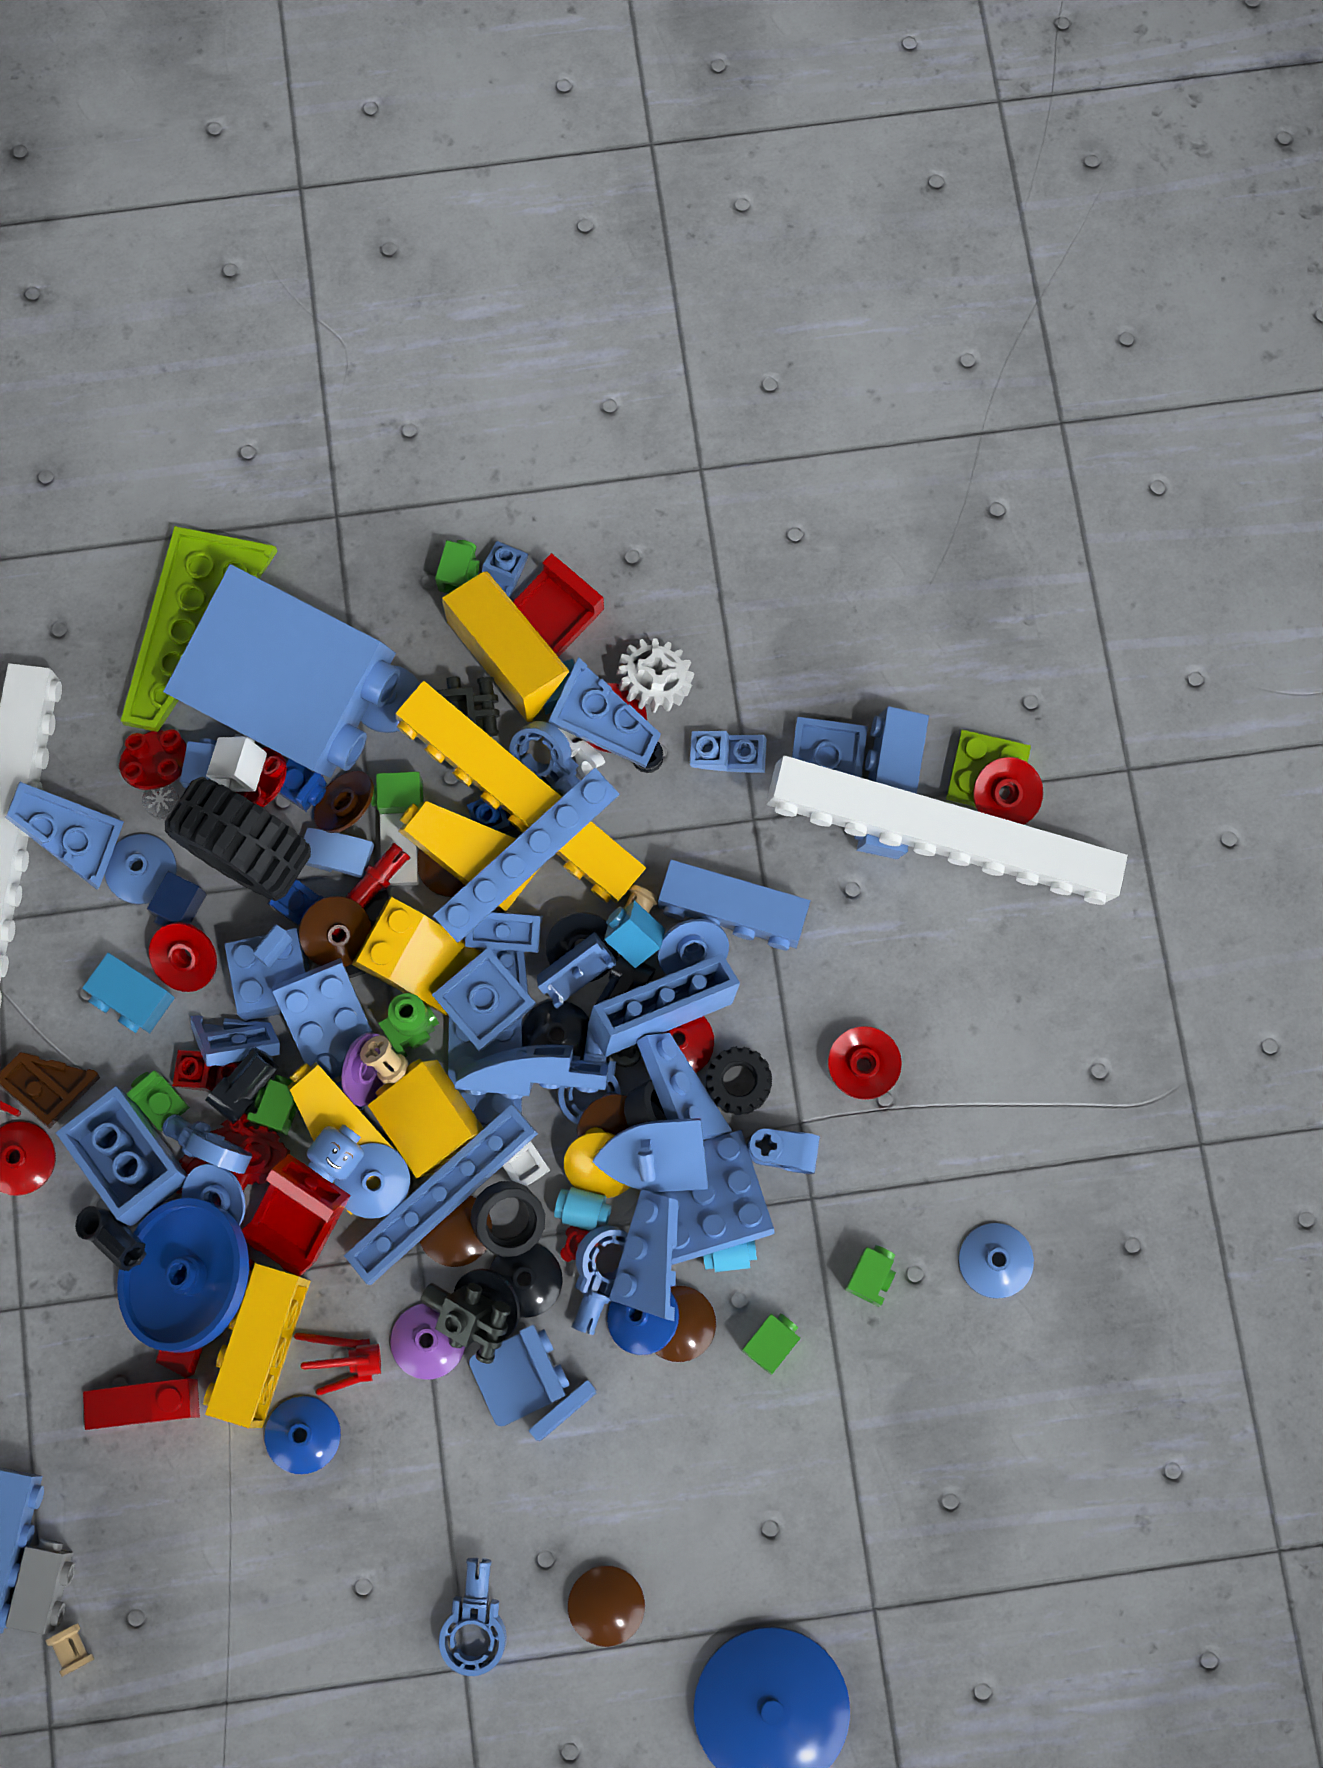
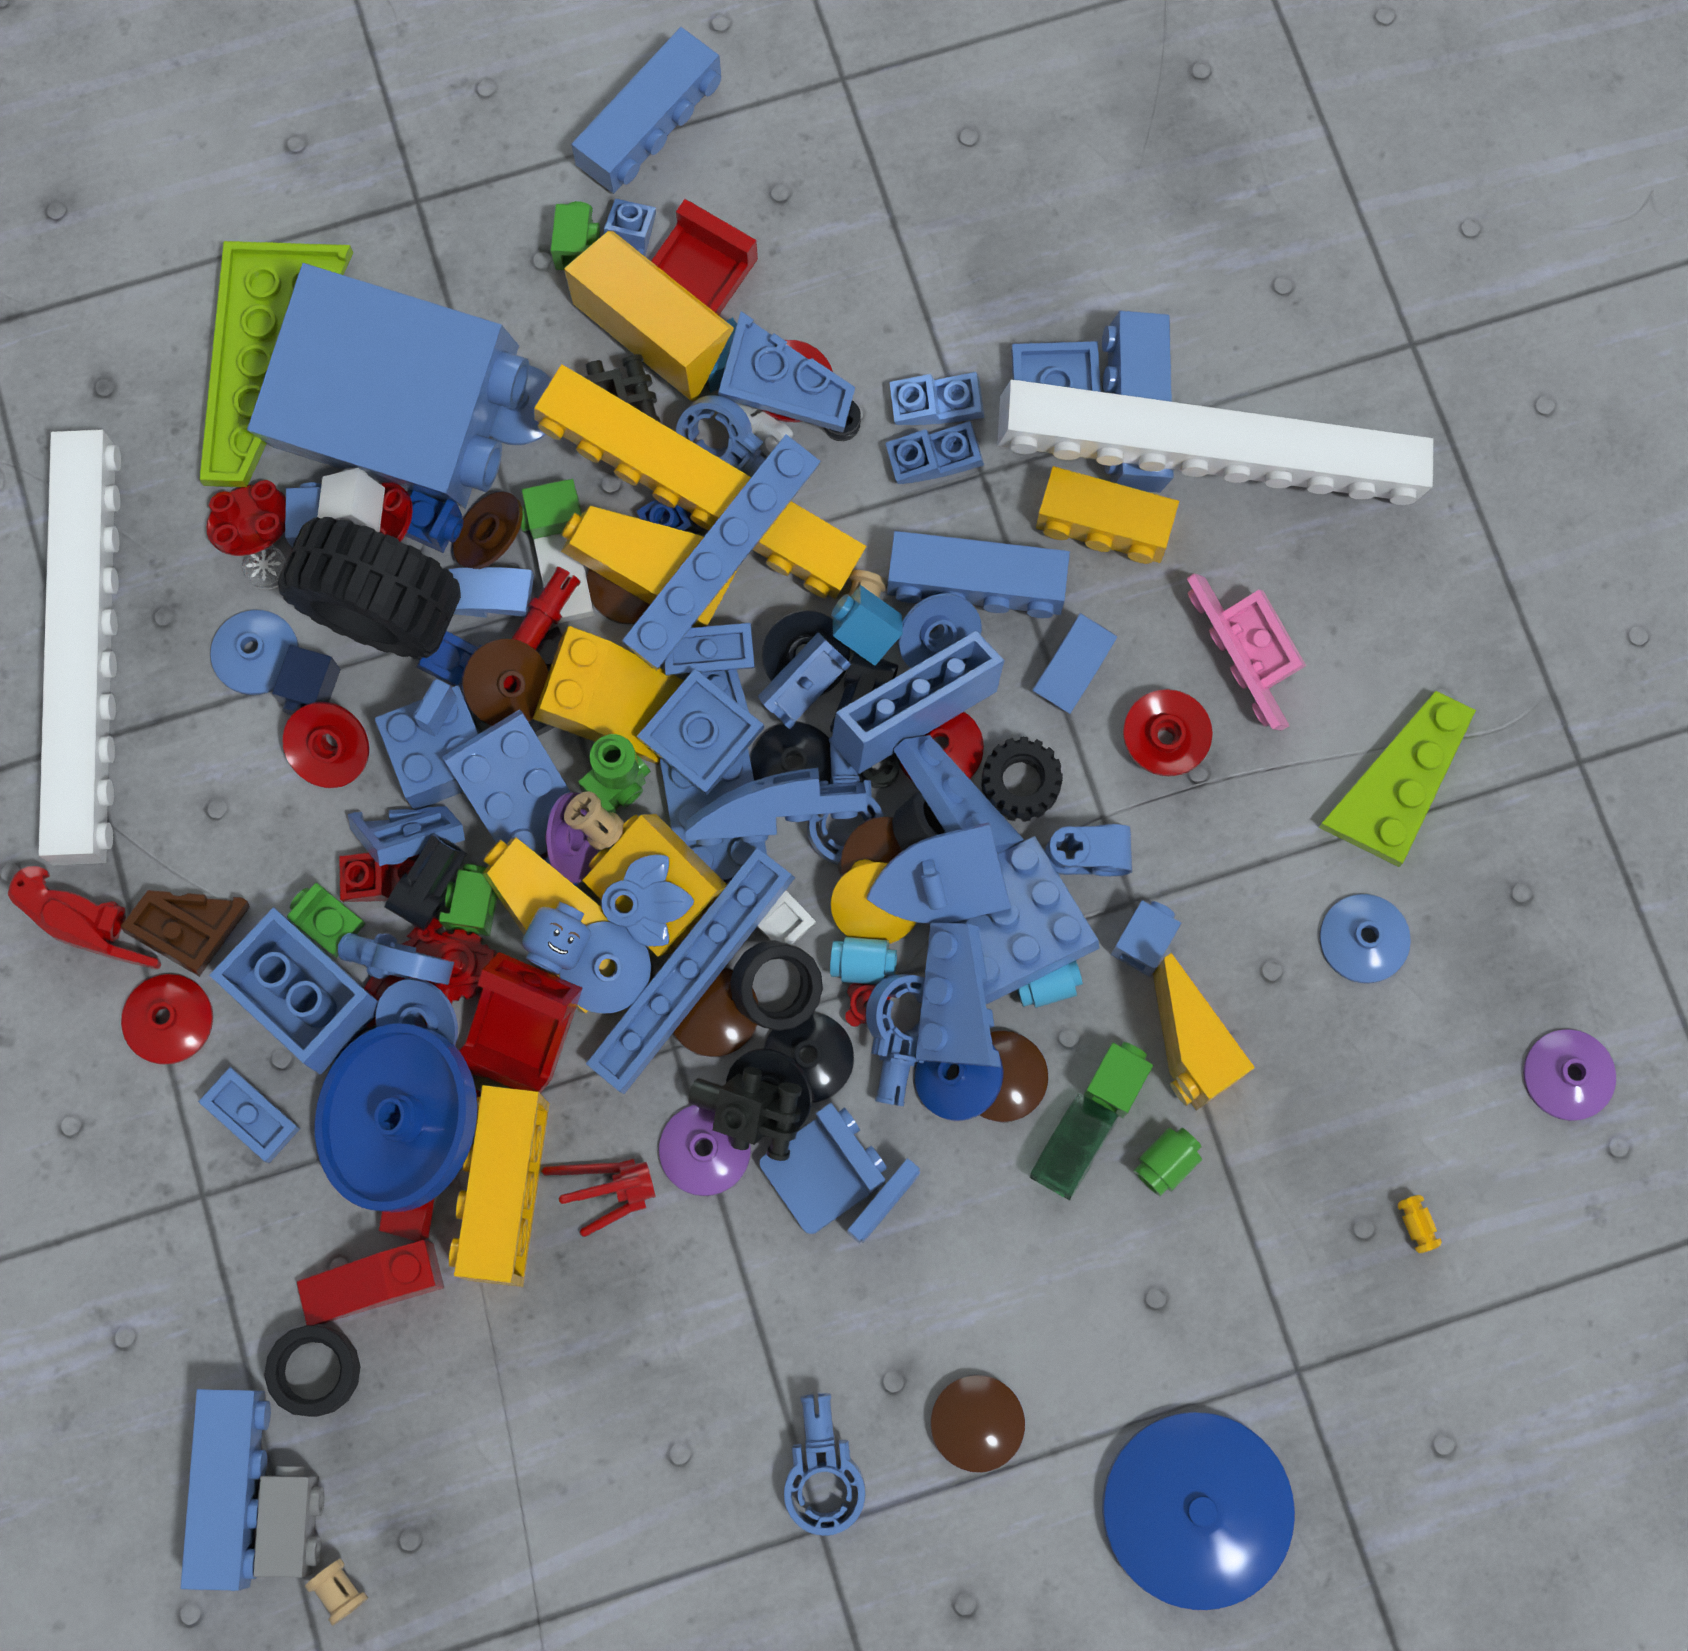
camera: 10 degrees left, 0 degrees up
medium blue wing [5,782,124,889] -> none
black piece [75,1206,147,1271] -> none
dark azure brick [82,953,175,1034] -> none
blue dish [264,1396,341,1474] -> none
white gear [616,638,694,713] -> none
bright green brick [845,1245,896,1307] -> none
lime plate [946,730,1031,806] -> none
red dish [973,757,1044,825] -> none
none -> medium blue plate [198,1067,301,1163]
none -> black tyre [264,1325,361,1417]
none -> medium blue brick [571,27,721,194]
none -> medium blue plate [601,854,694,947]
none -> medium blue slope [886,421,984,484]
none -> clear green slope [1029,1093,1119,1201]
none -> medium blue slope [1033,613,1117,714]
none -> yellow brick [1035,466,1179,564]
none -> medium blue brick [1110,900,1182,977]
none -> bright green brick [1133,1127,1202,1197]
none -> yellow slope [1153,953,1255,1111]
none -> bright pink bracket [1187,573,1306,731]
none -> lime wing [1318,691,1476,867]
none -> yellow piece [1398,1195,1442,1253]
none -> medium lavender dish [1523,1029,1616,1121]

